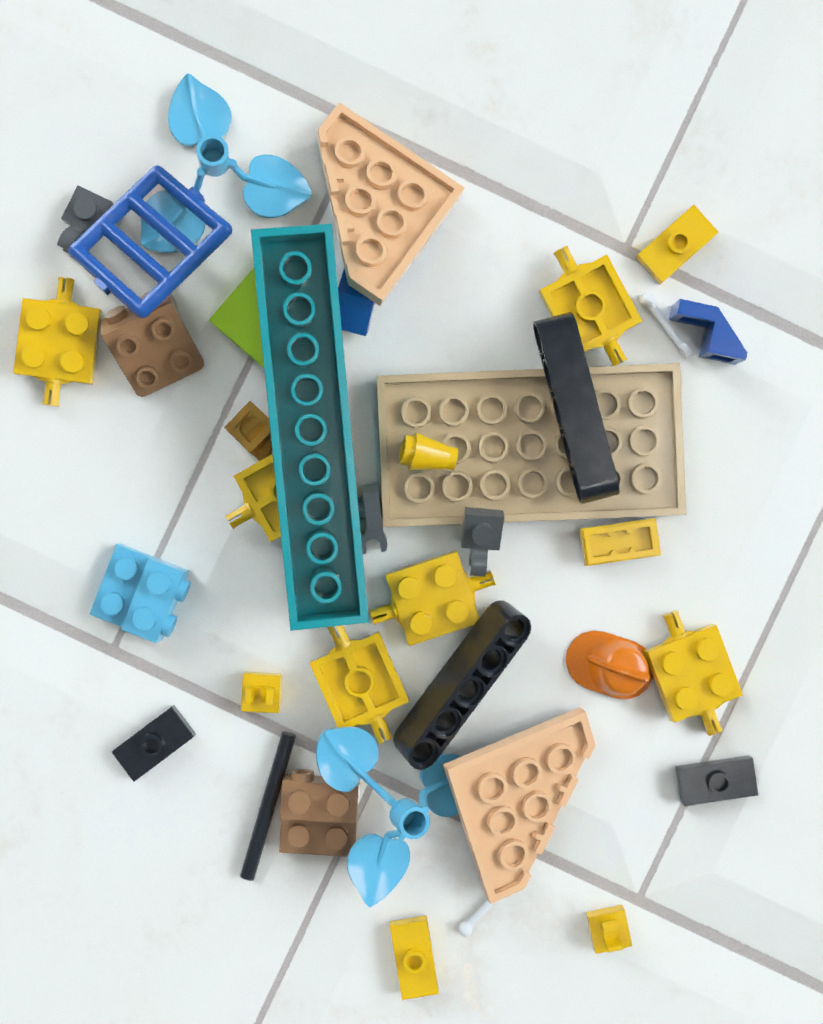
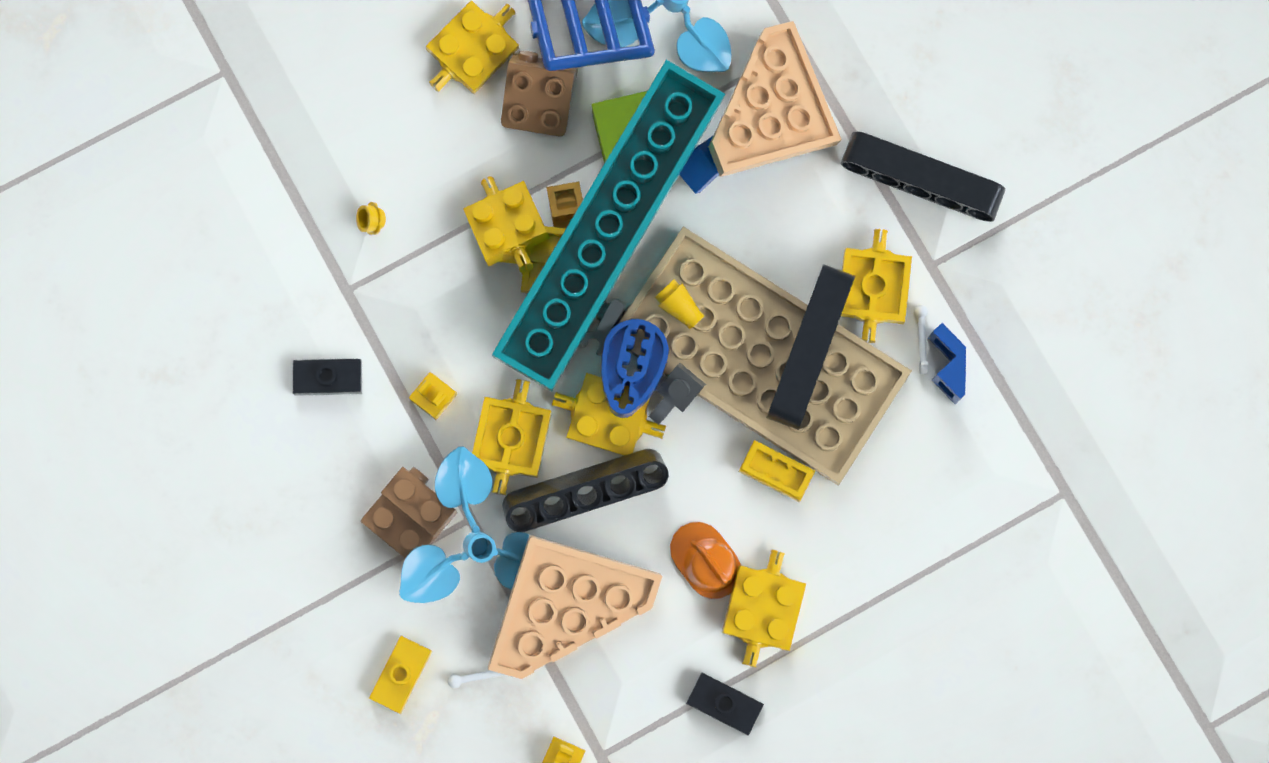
camera: 30 degrees right, 10 degrees down
medium azure plate [90,544,191,643] -> none
black bar [240,731,296,881] -> none
yellow plate [635,204,719,285] -> none
none -> yellow plate [356,202,386,235]
none -> yellow plate [463,176,550,273]
none -> blue piece [601,319,669,418]
none -> black beam [841,131,1006,222]

